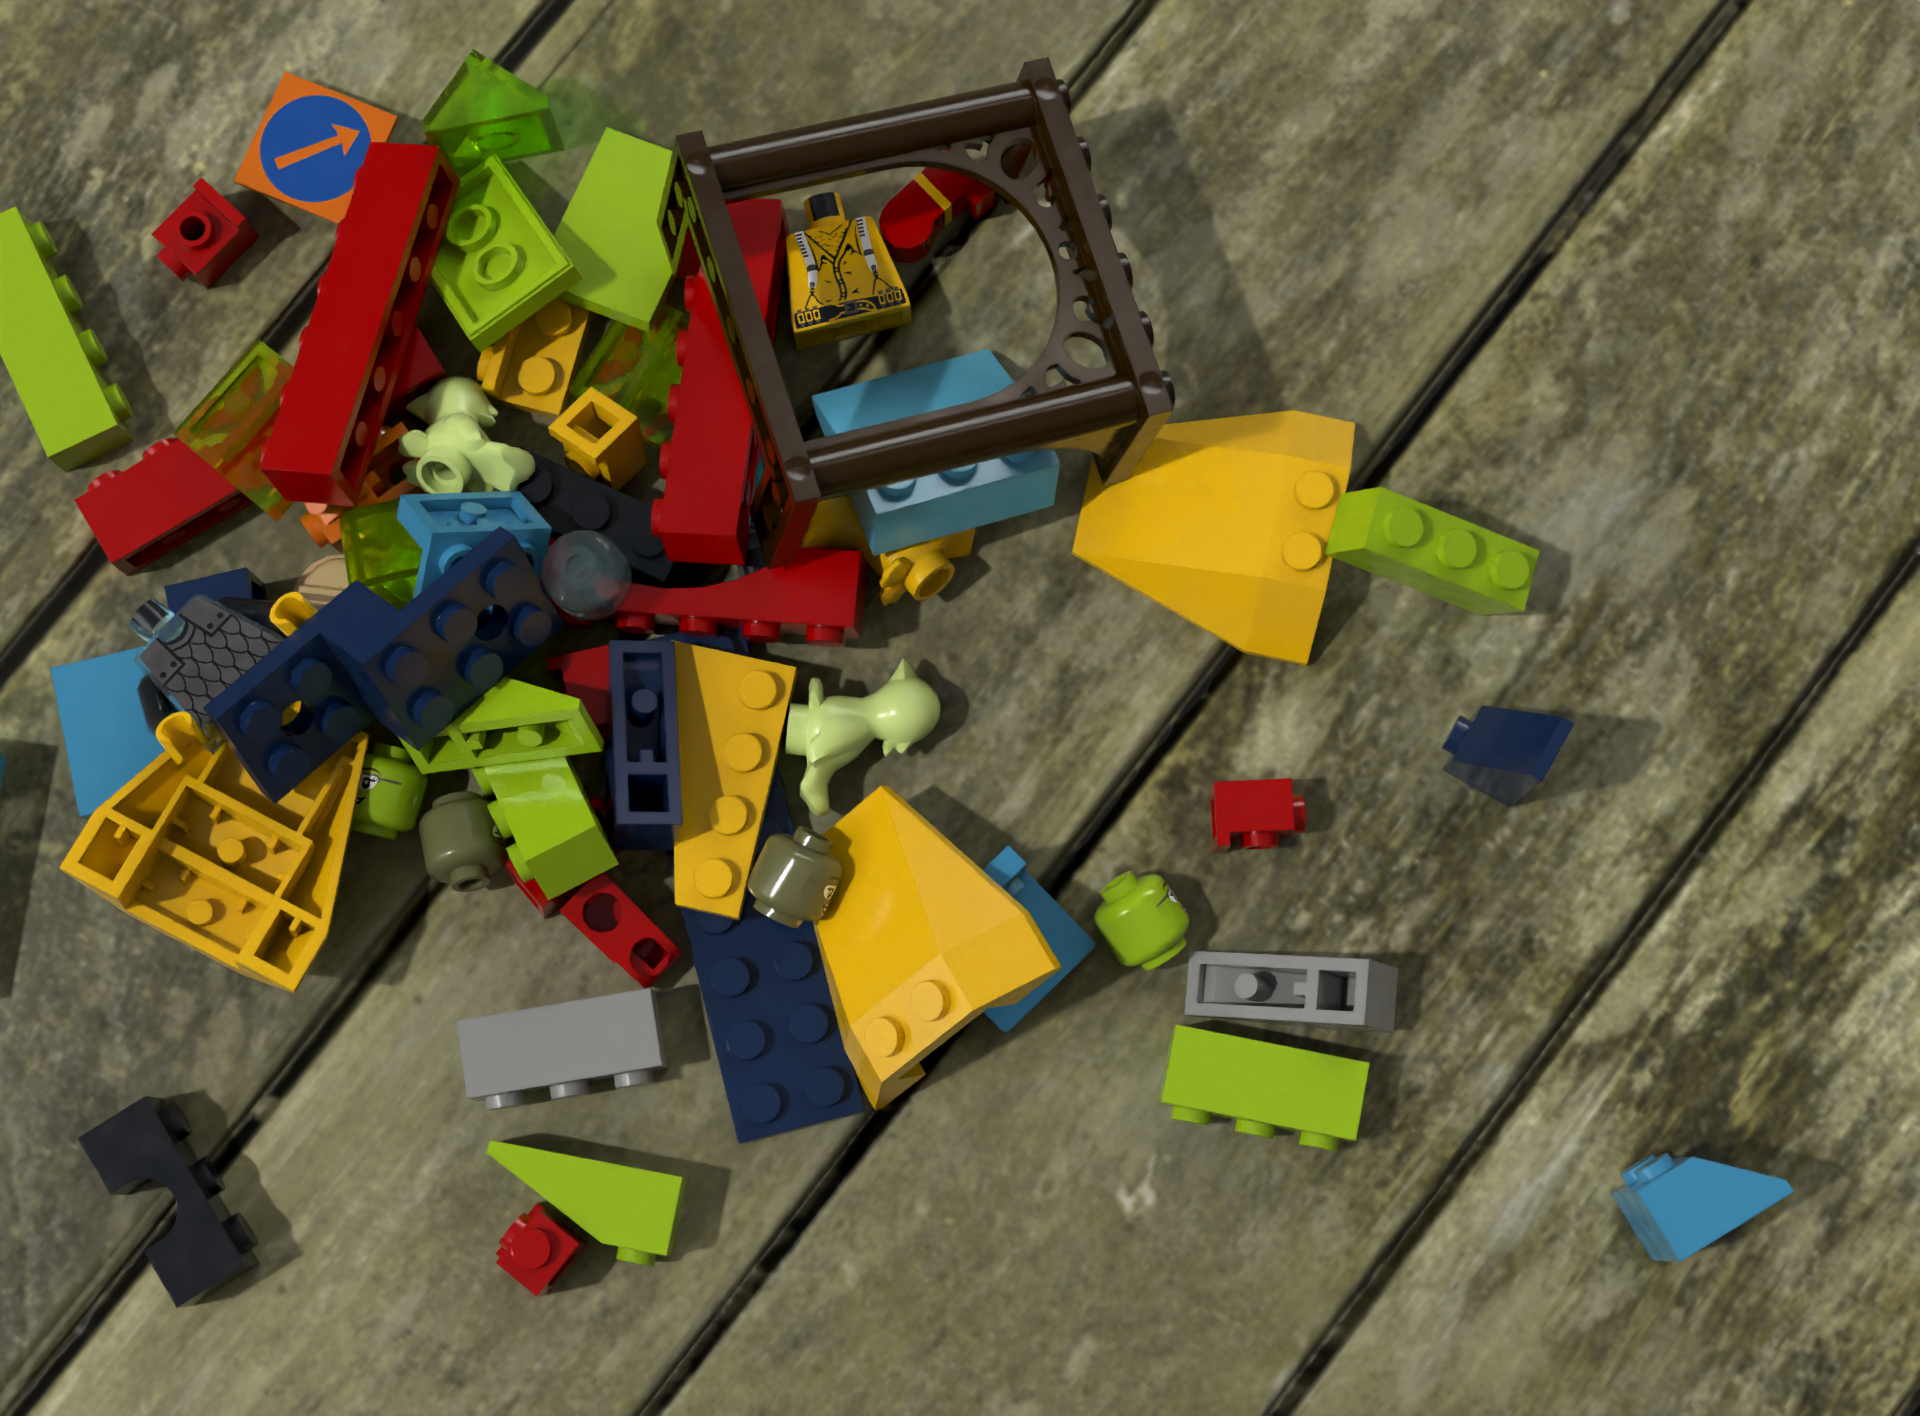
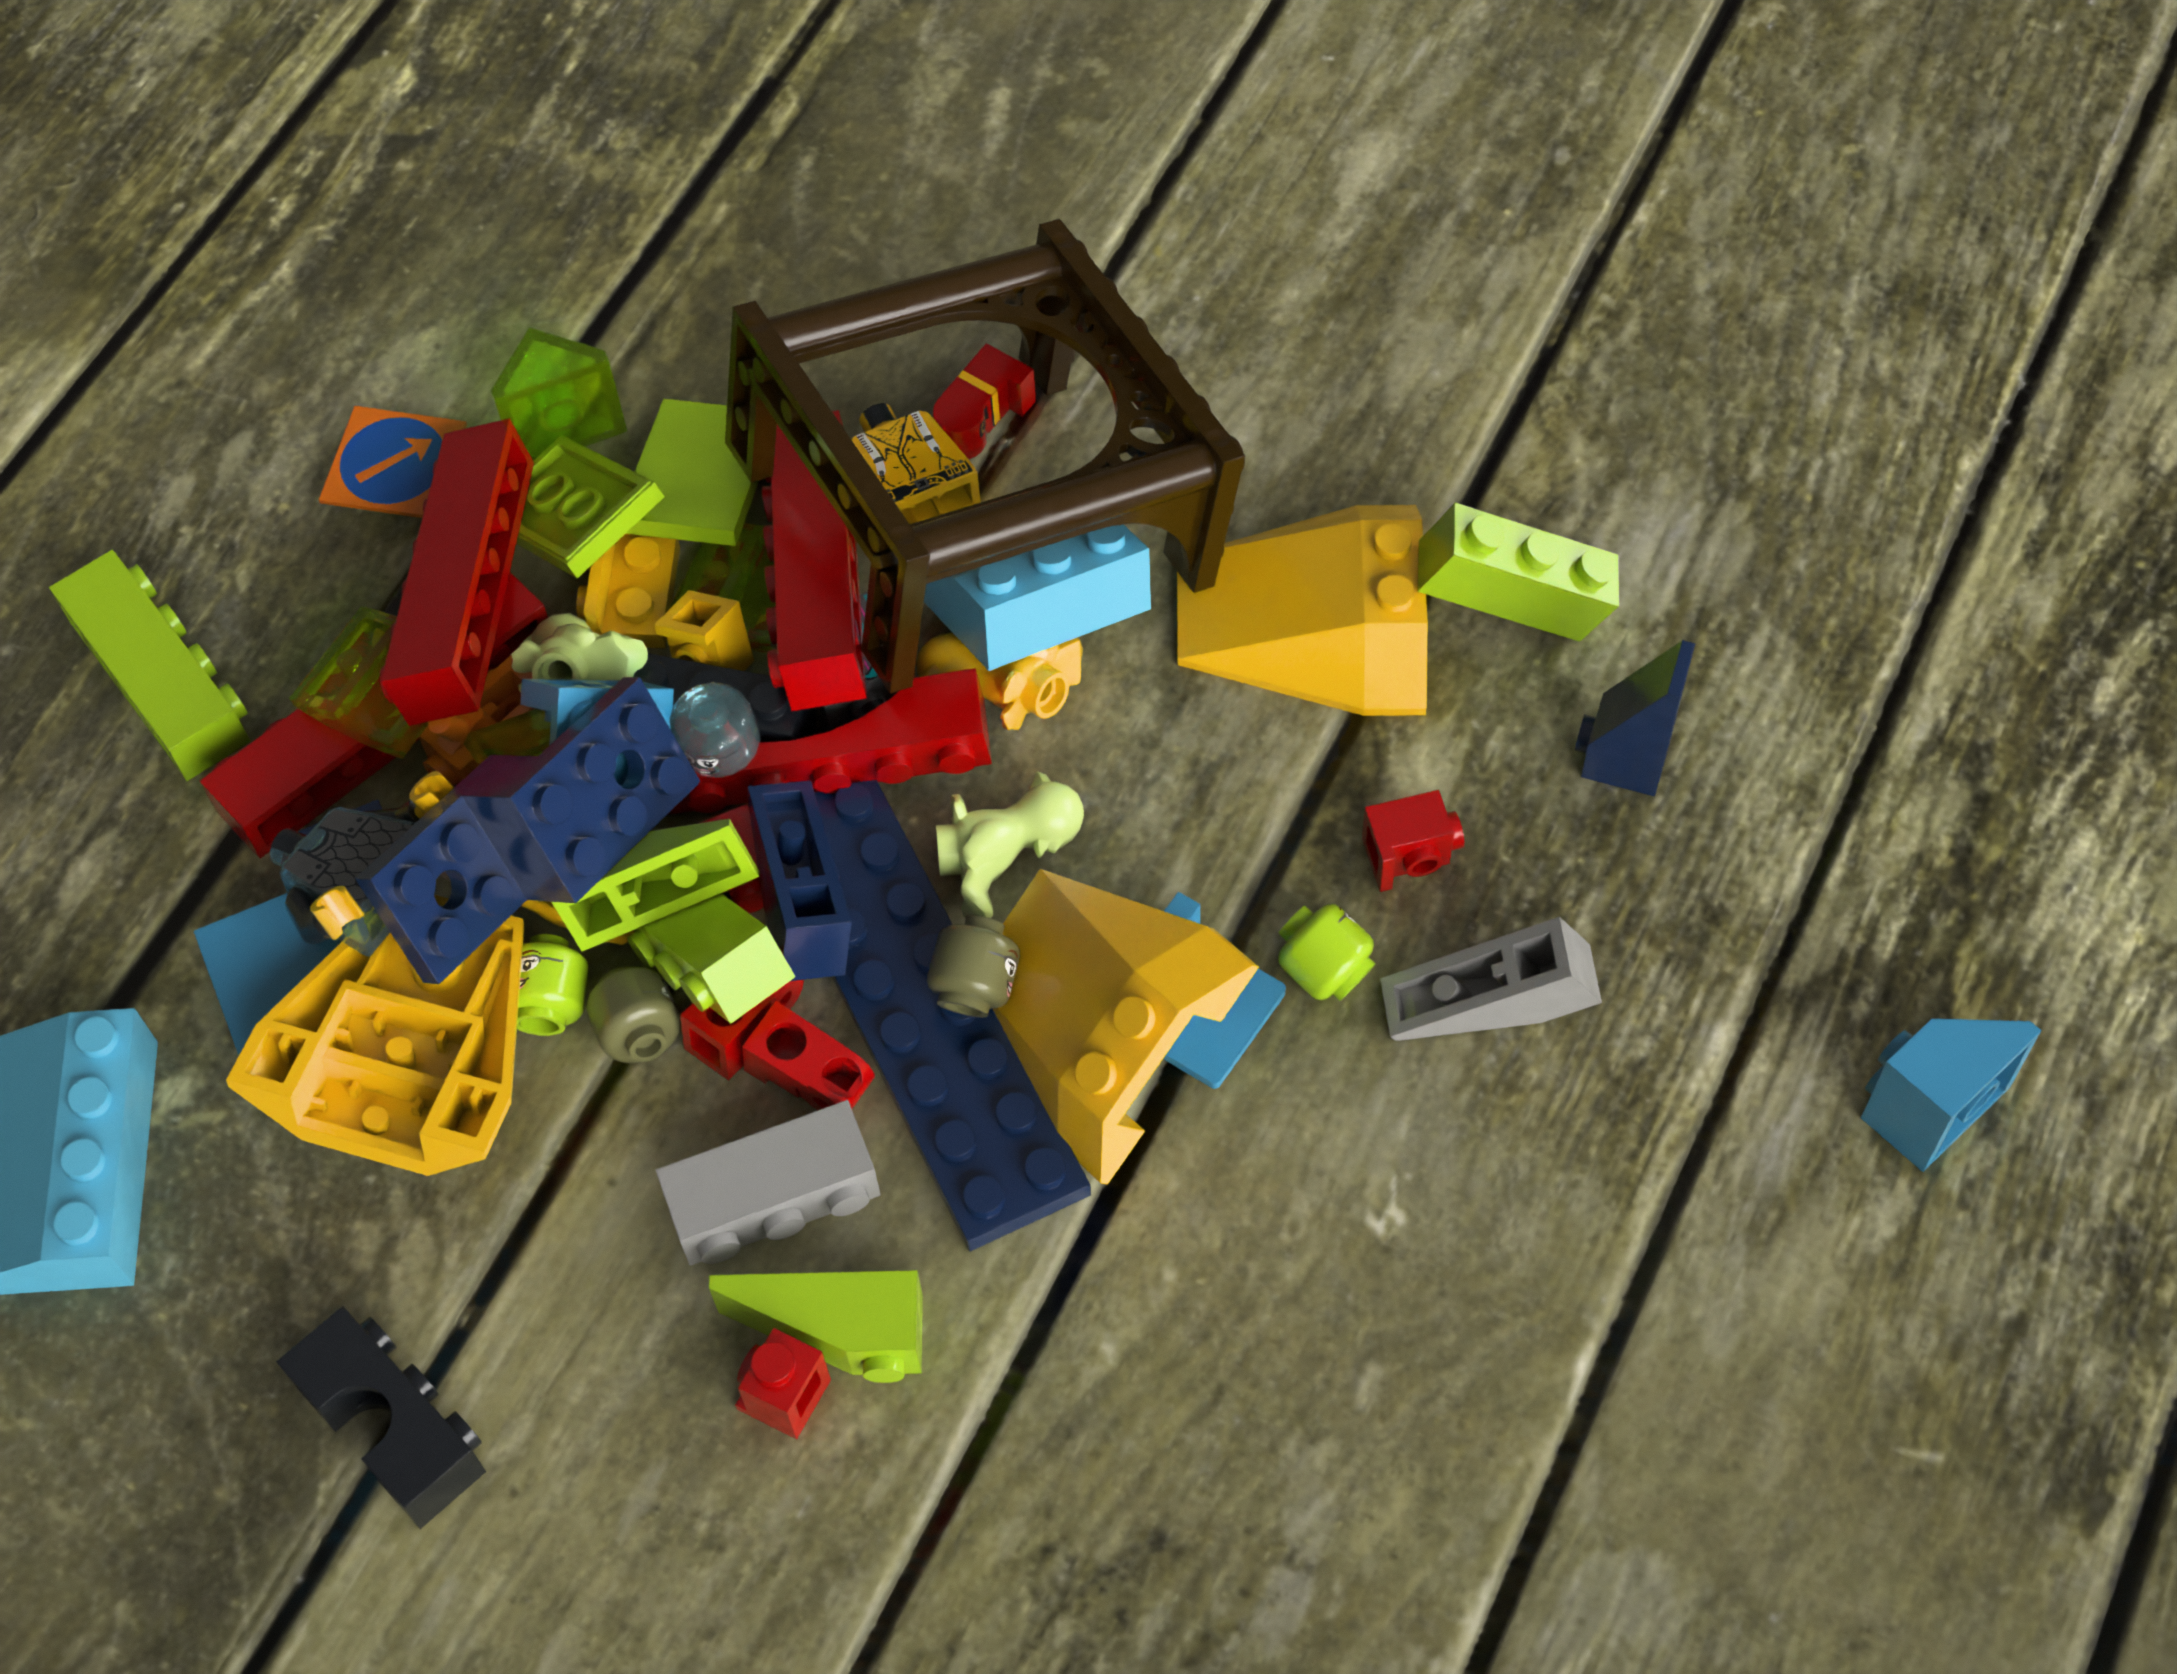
camera: 10 degrees left, 20 degrees down
red brick [152,177,259,290] -> none
yellow wing [671,640,798,920] -> none
lime brick [1158,1024,1370,1152] -> none

